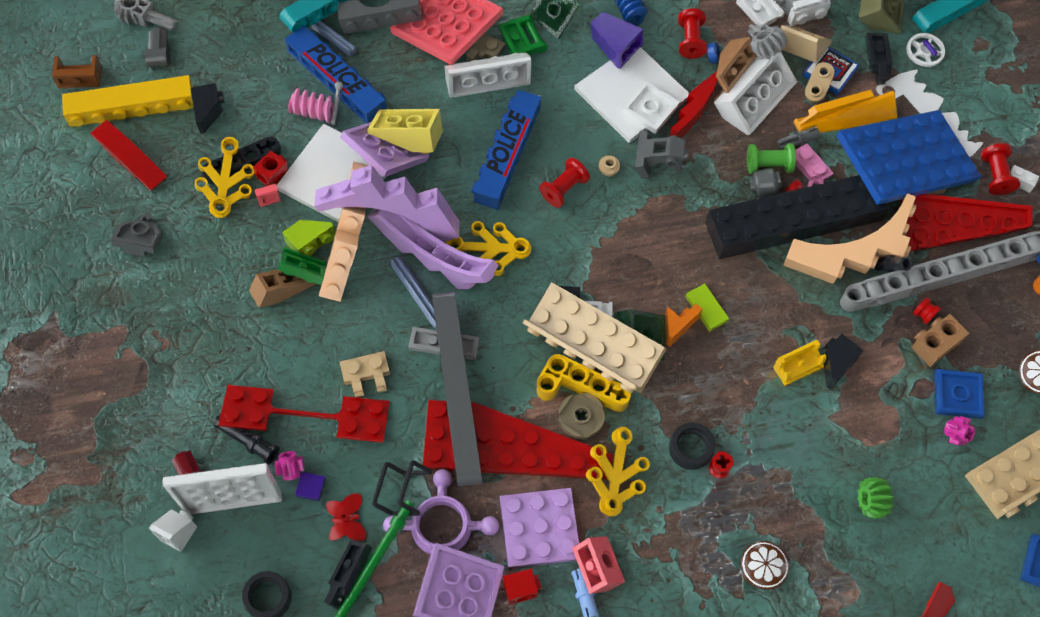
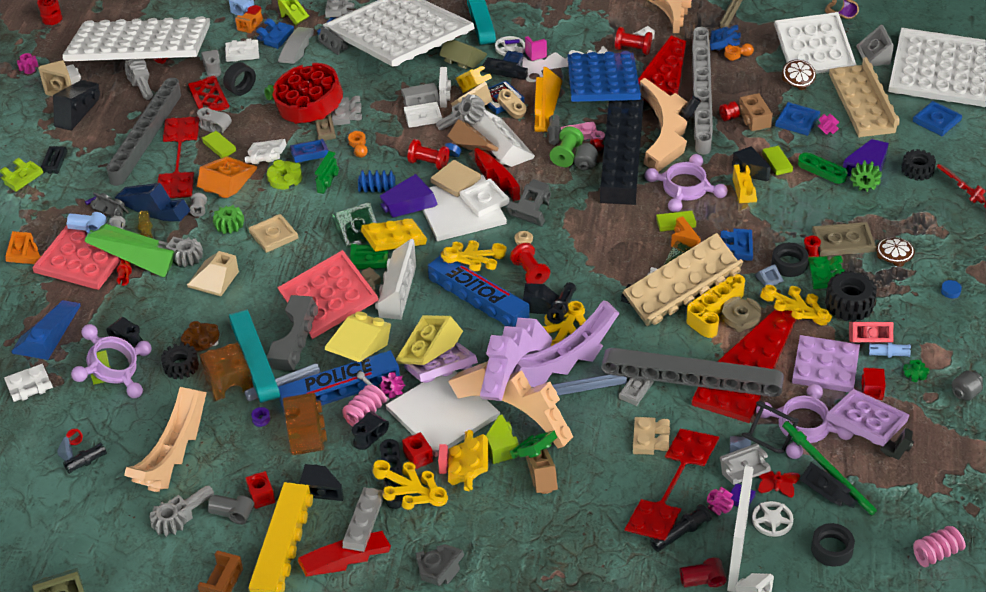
camera: 65 degrees left, 20 degrees down
none -> red brick [245,471,275,509]
none -> dark purple bush [251,407,270,427]
none -> clear orange piece [283,393,327,455]
none -> light yellow slope [325,312,391,362]
none -> light grey plate [343,487,384,552]
none -> black piece [352,412,389,450]
none -> yellow plate [361,218,427,252]
none -> dark pink gear [379,373,406,398]
none -> tan tile [430,160,481,197]
none -> yellow plant [441,240,507,271]
none -> yellow plate [448,430,488,491]
none -> yellow hinge [455,66,492,93]
none -> dark blue plate [503,51,524,66]
none -> black slope [523,283,559,314]
none -> dark pink panel [525,36,547,61]
none -> black pin [547,282,576,324]
none -> lavender piece [644,154,728,213]
none -> blue plate [720,228,753,261]
none -> light grey hinge [720,443,771,485]
none -> sand blue slope [729,436,751,453]
none -> white wheel [752,501,793,537]
none -> sand blue slope [755,264,784,286]
none -> lime tile [762,145,793,175]
none -> green plate [798,153,848,184]
none -> green plate [808,256,845,289]
none -> dark tan tile [812,222,876,256]
none -> black tyre [825,271,877,322]
none -> dark purple slope [843,139,889,177]
none -> black tyre [901,149,936,181]

